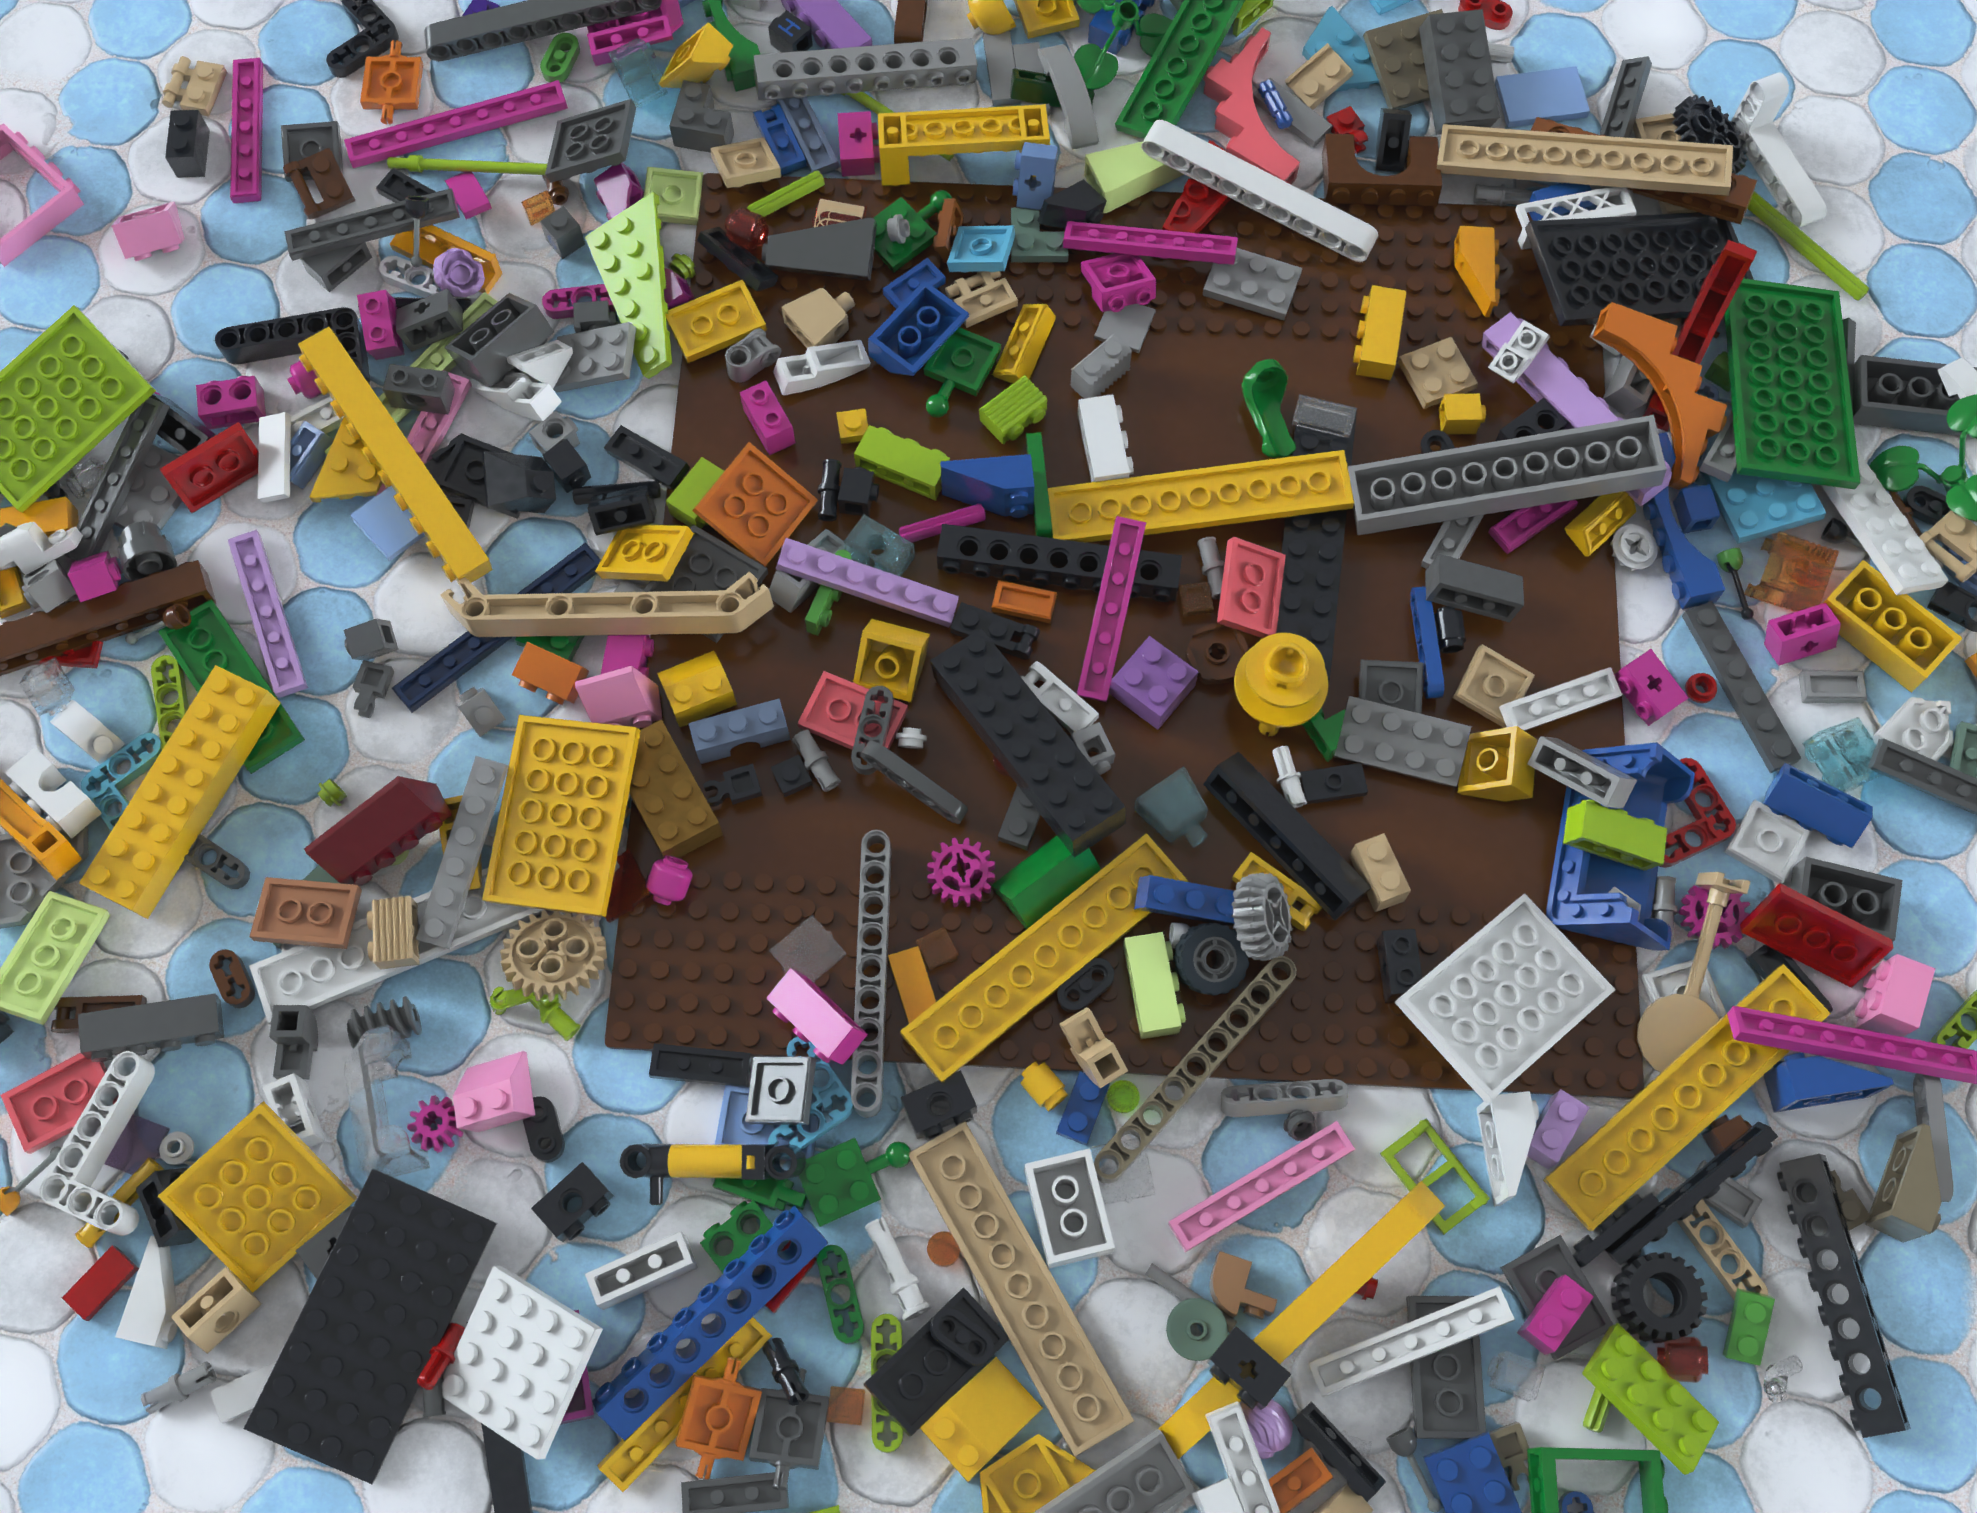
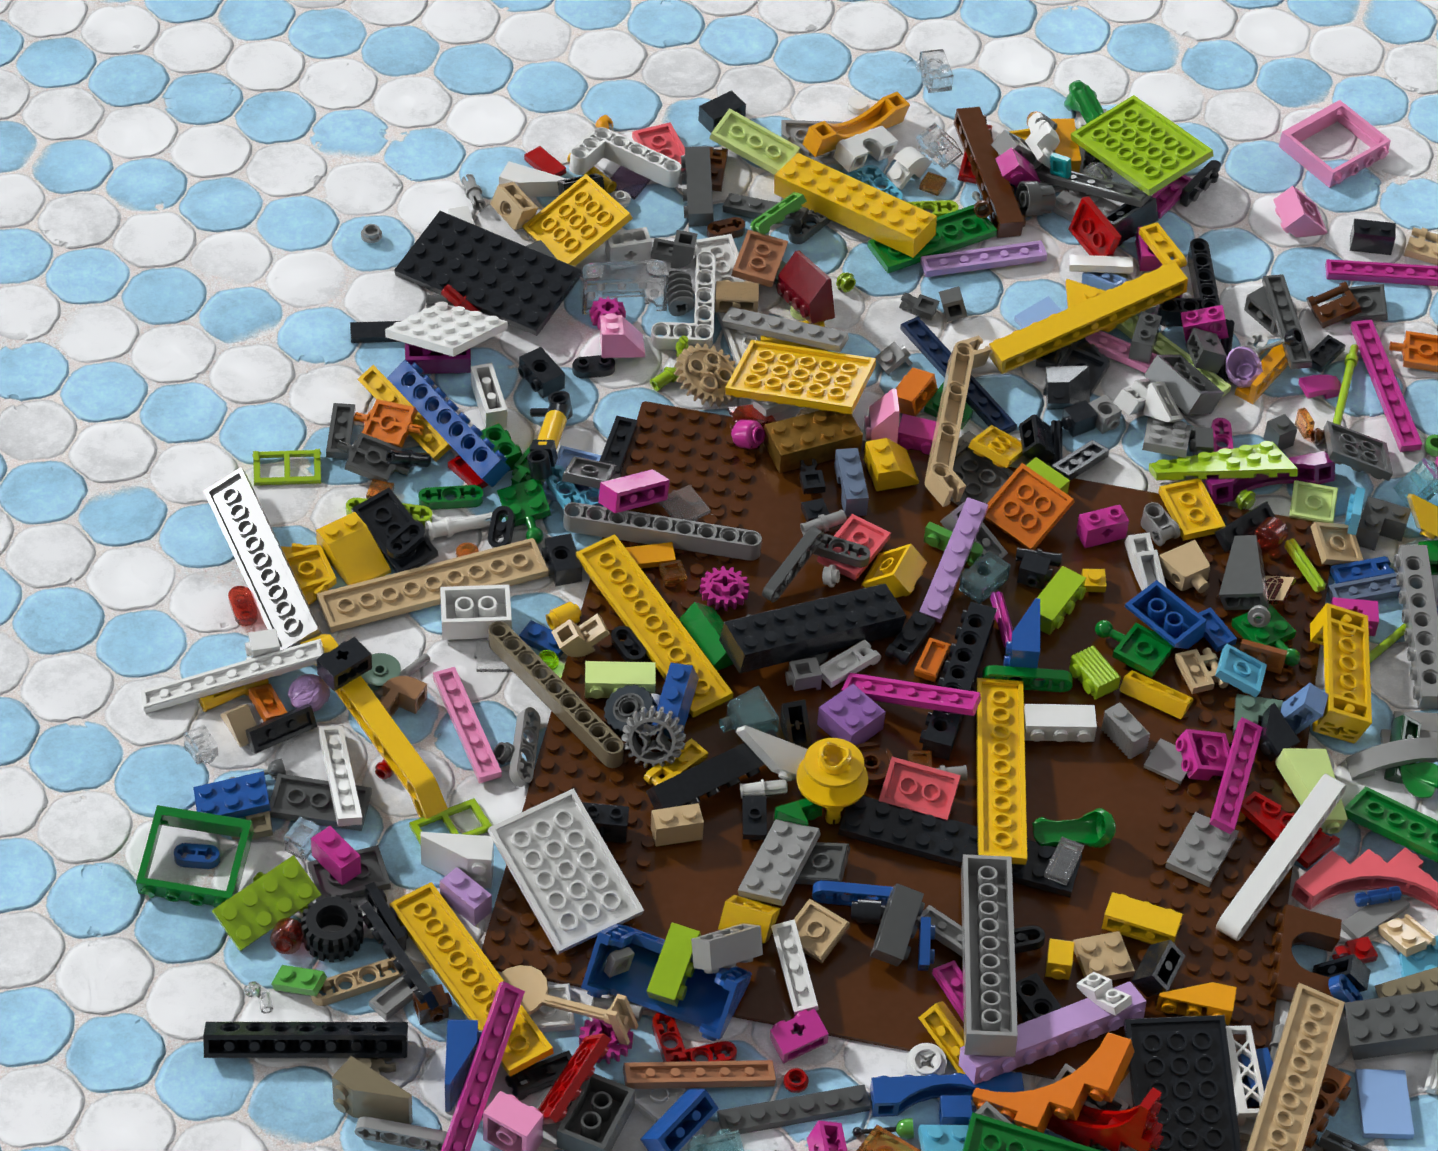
camera: 95 degrees right, 20 degrees down
none -> black plate [488,506,516,548]
none -> nougat plate [623,1060,776,1089]
none -> white beam [651,251,716,350]
none -> dark grey plate [723,193,808,227]
none -> white slope [736,725,808,781]
none -> bright green plate [750,192,807,234]
none -> black slope [780,699,812,748]
none -> blue plate [918,917,935,971]
none -> clear orange tile [919,172,947,196]
none -> teal tile [1050,153,1071,179]
none -> black brick [1132,940,1185,997]
none -> yellow plate [1139,222,1187,268]
none -> blue beam [1328,974,1363,1011]
none -> medium azure plate [1345,487,1365,535]

